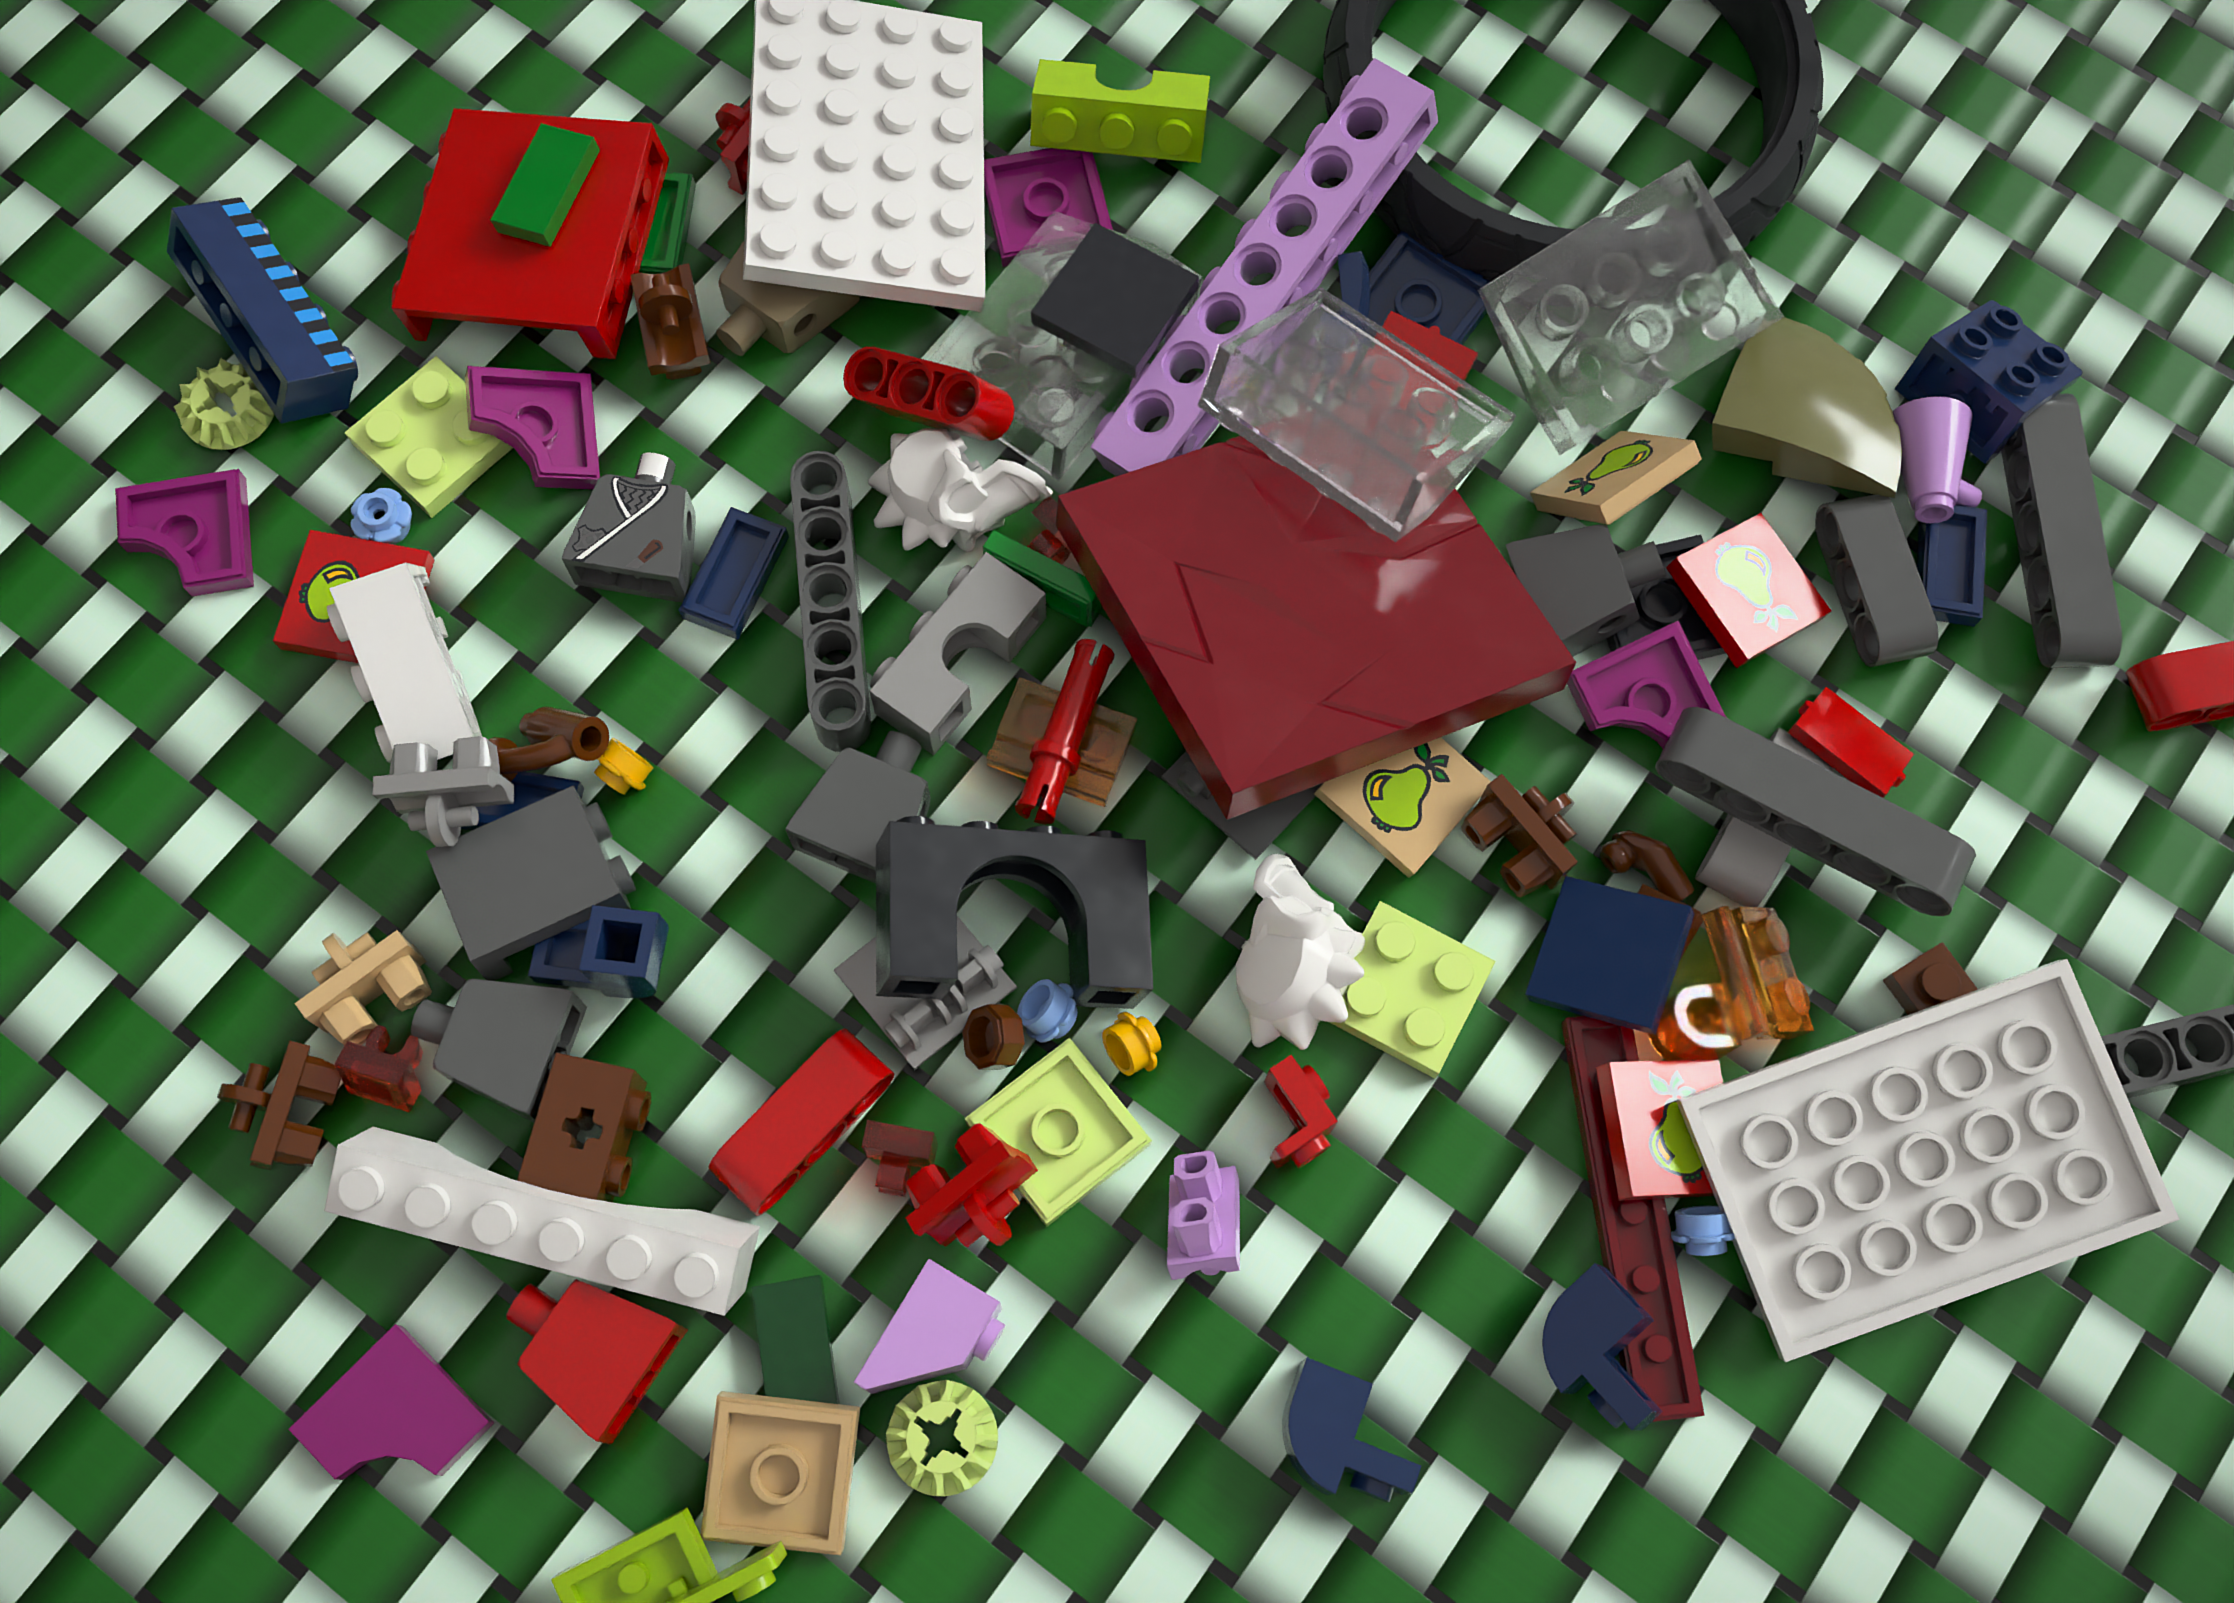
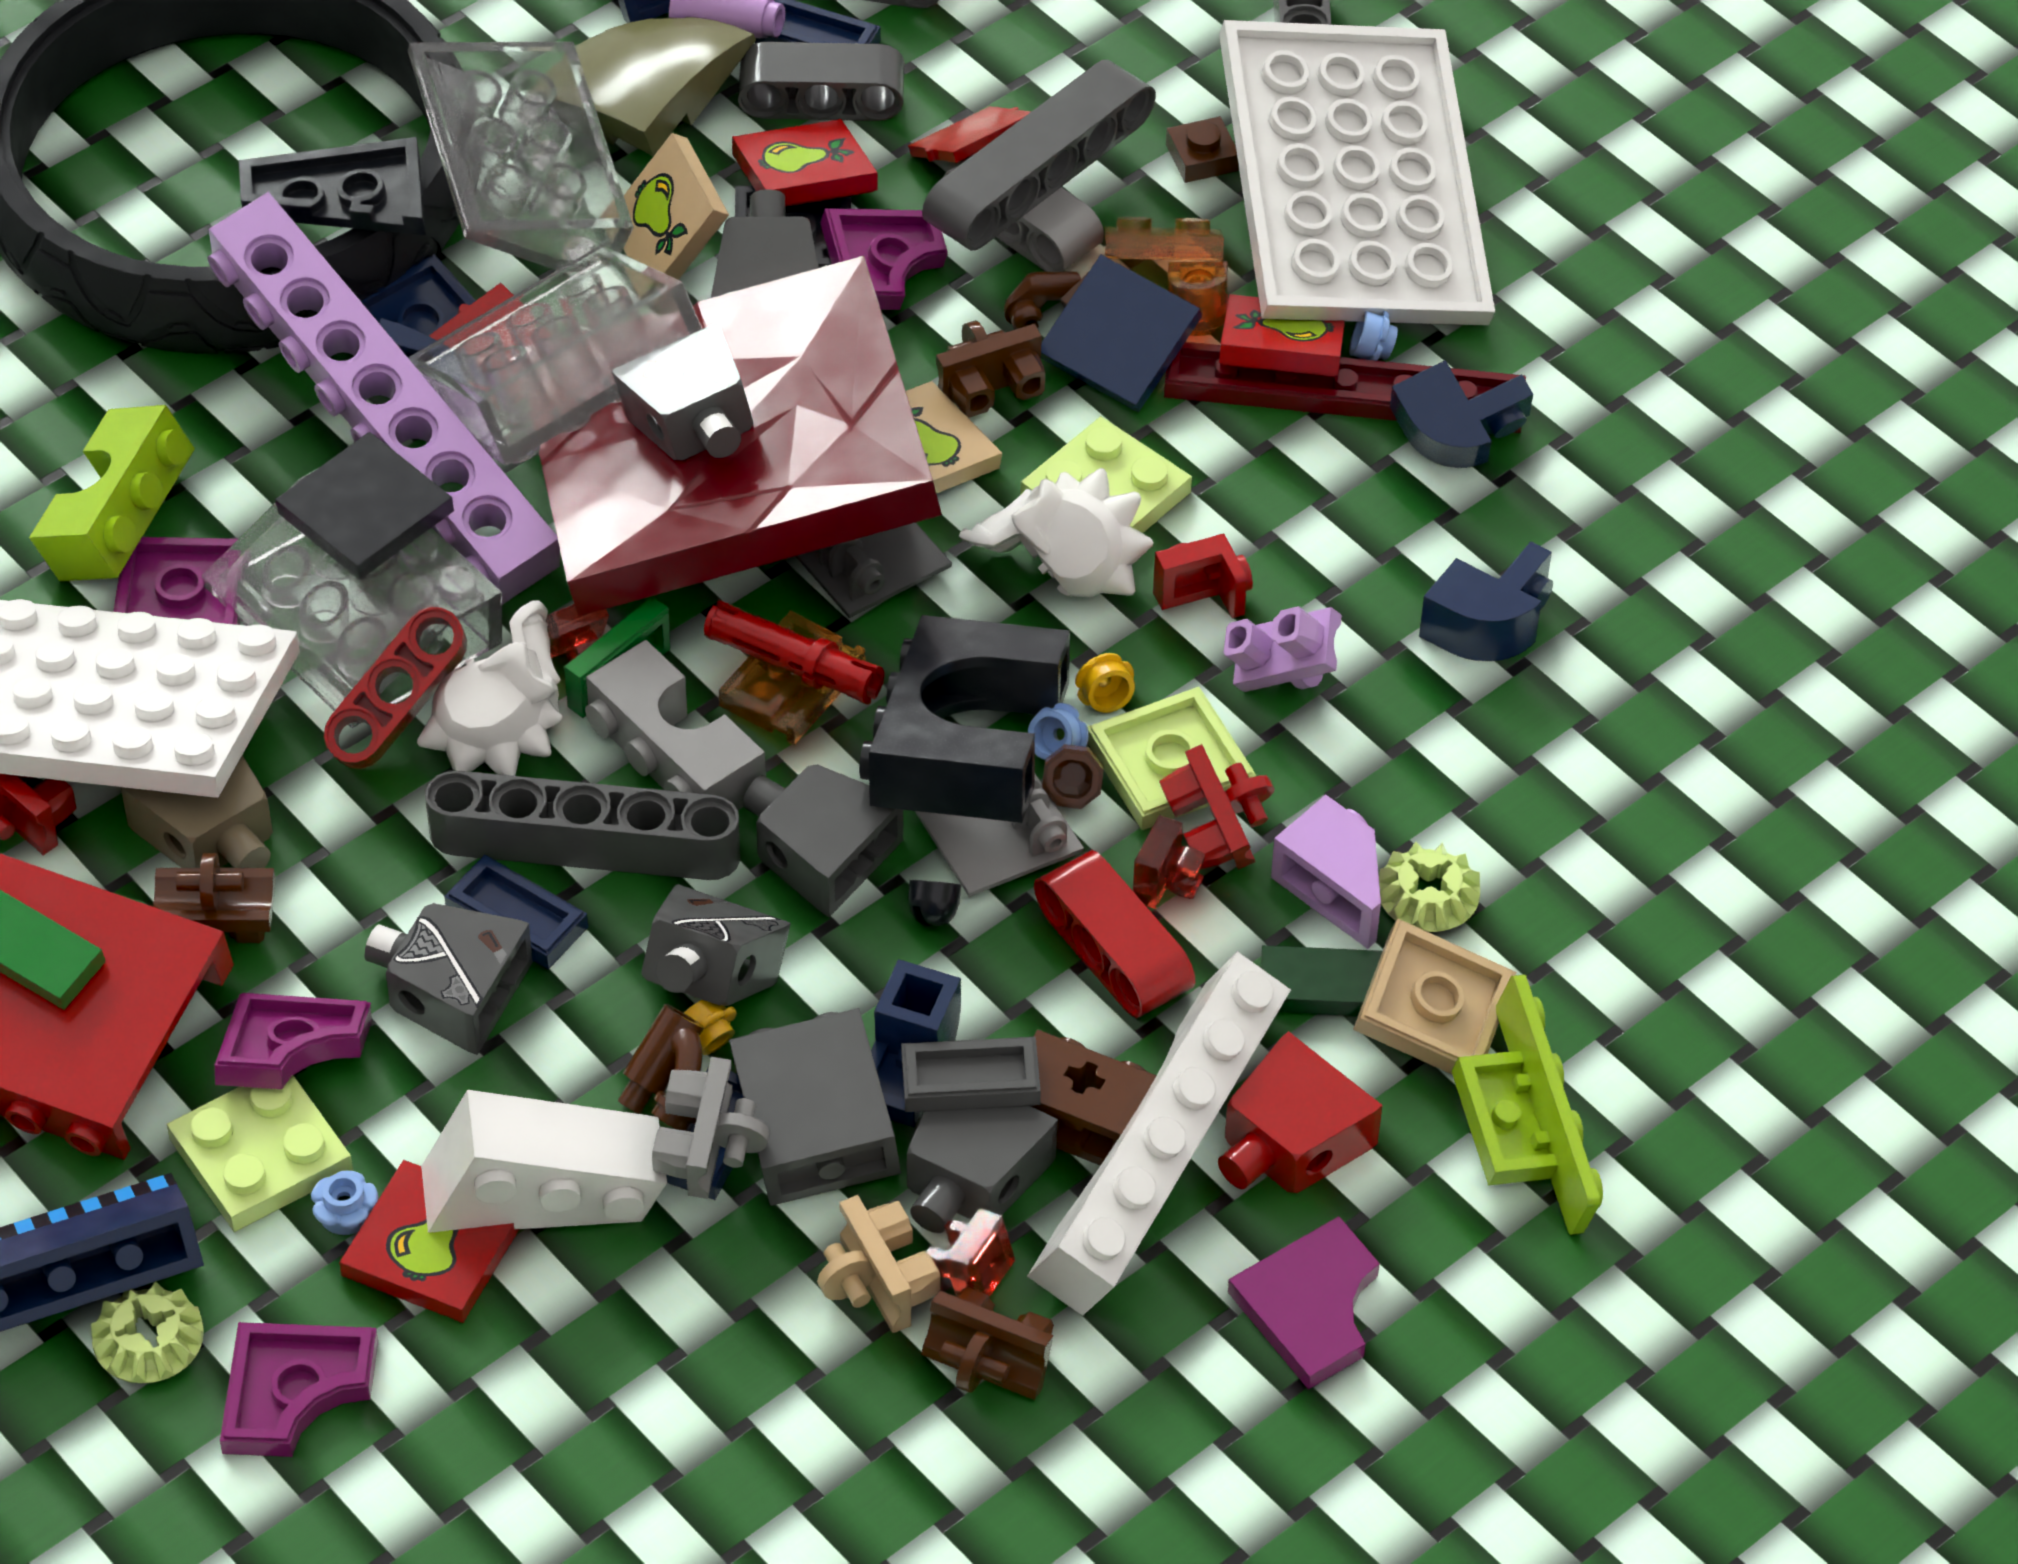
camera: 75 degrees left, 20 degrees down
none -> black wing [239,137,426,235]
none -> dark grey torso [612,323,754,460]
none -> dark grey torso [641,884,791,1006]
none -> dark grey tile [901,1037,1041,1112]
none -> black hinge [908,880,961,927]

